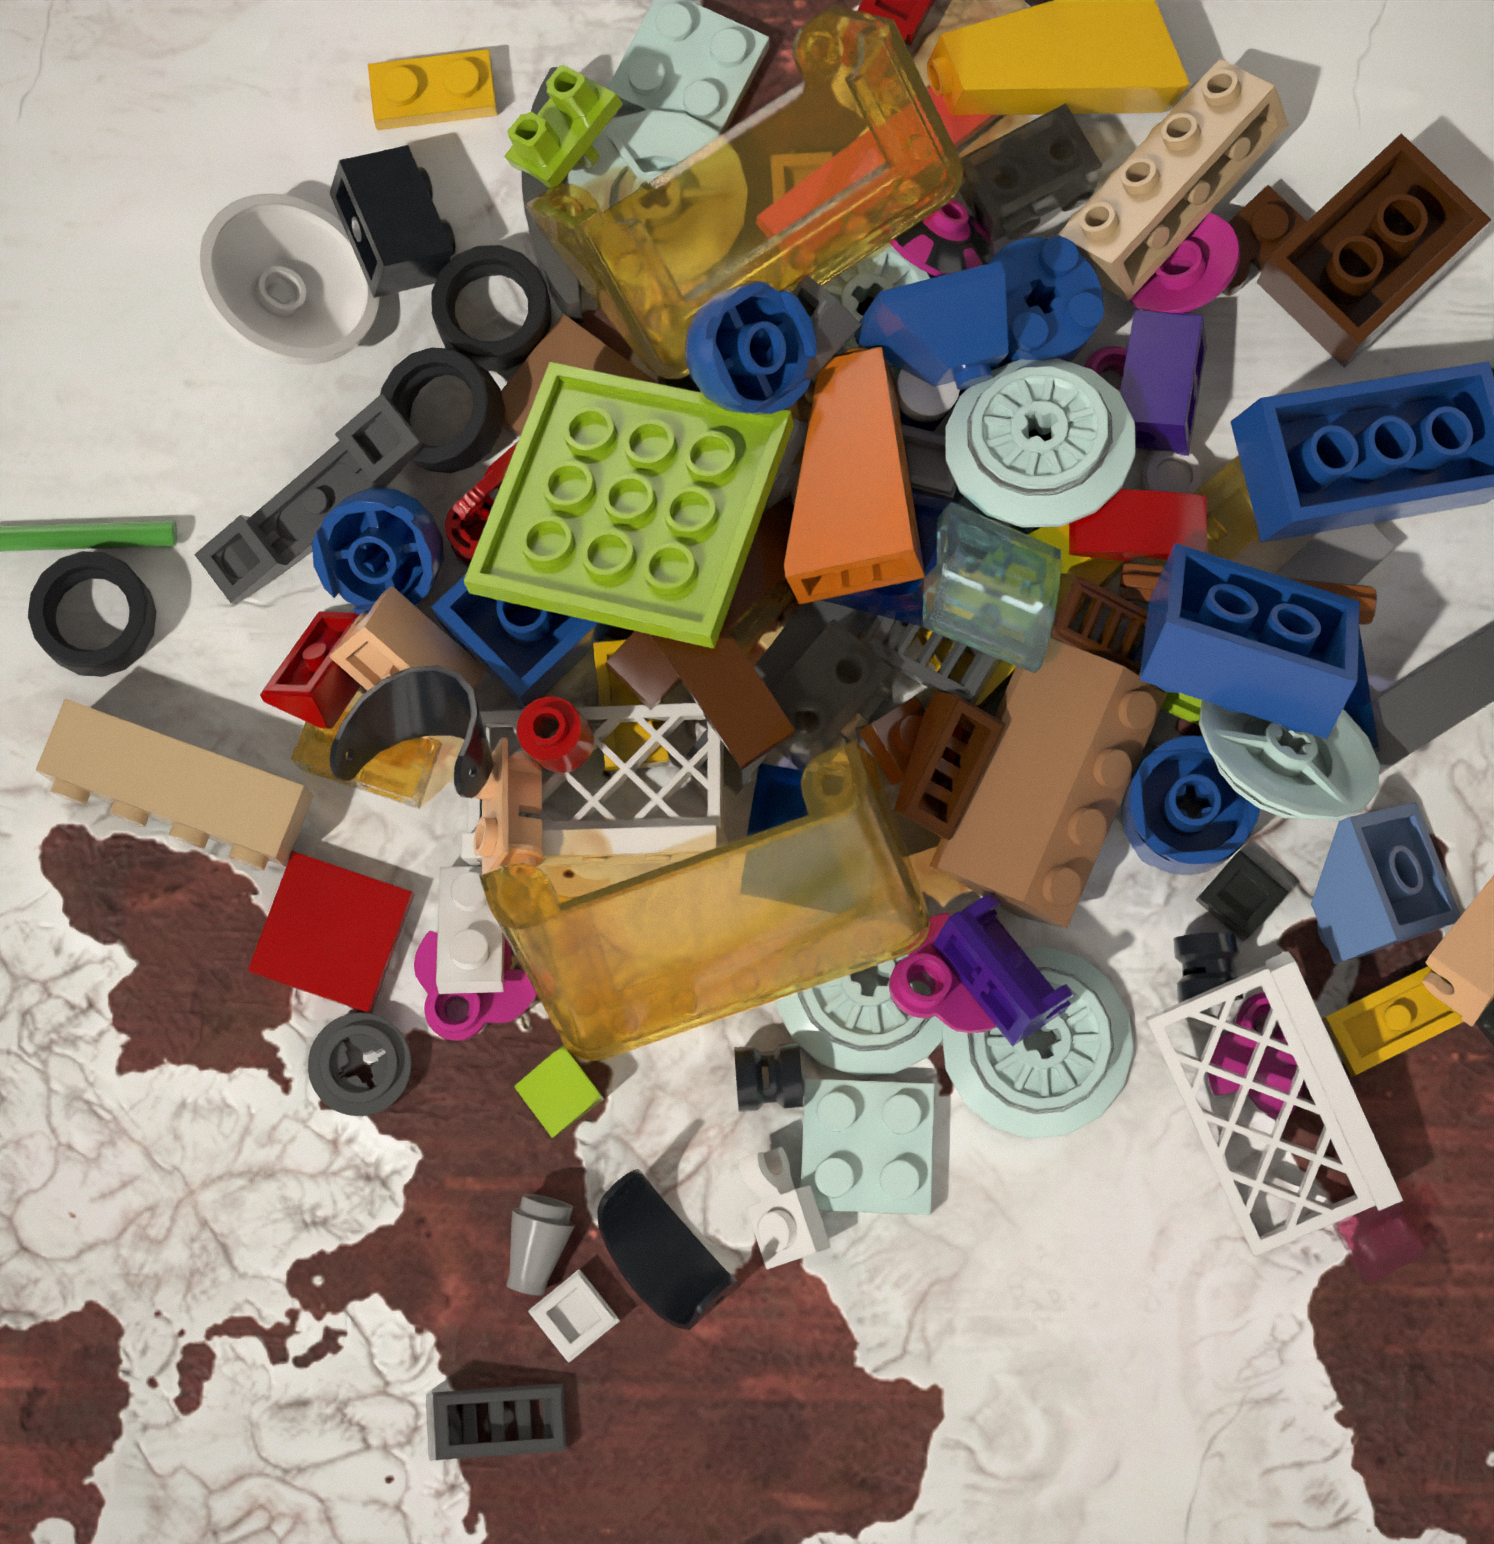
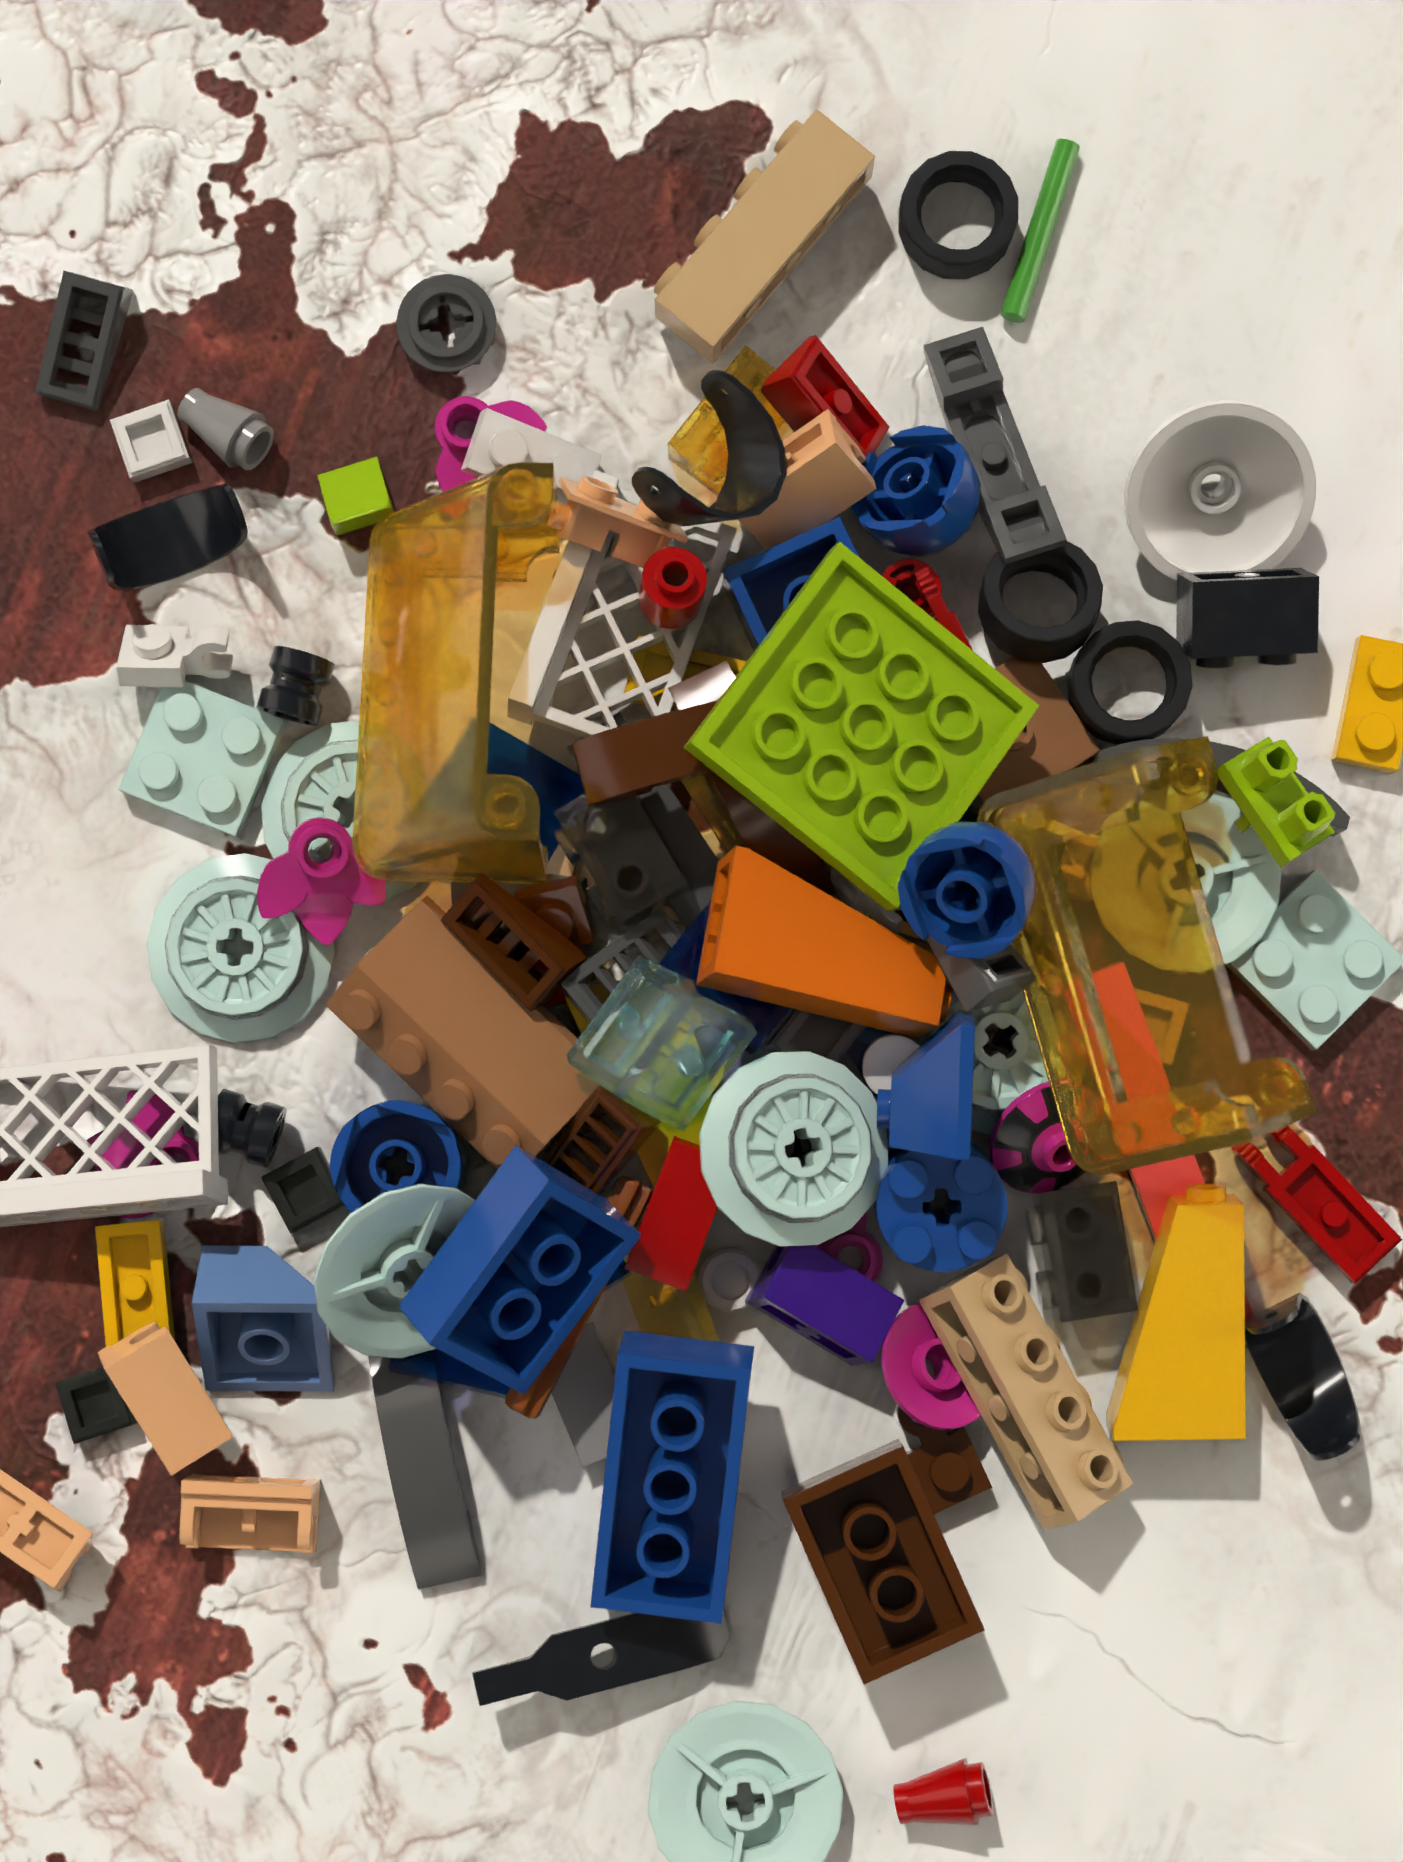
camera: 110 degrees right, 5 degrees up
red tile [248,851,415,1014] -> none
dark purple hinge [932,893,1075,1046] -> none

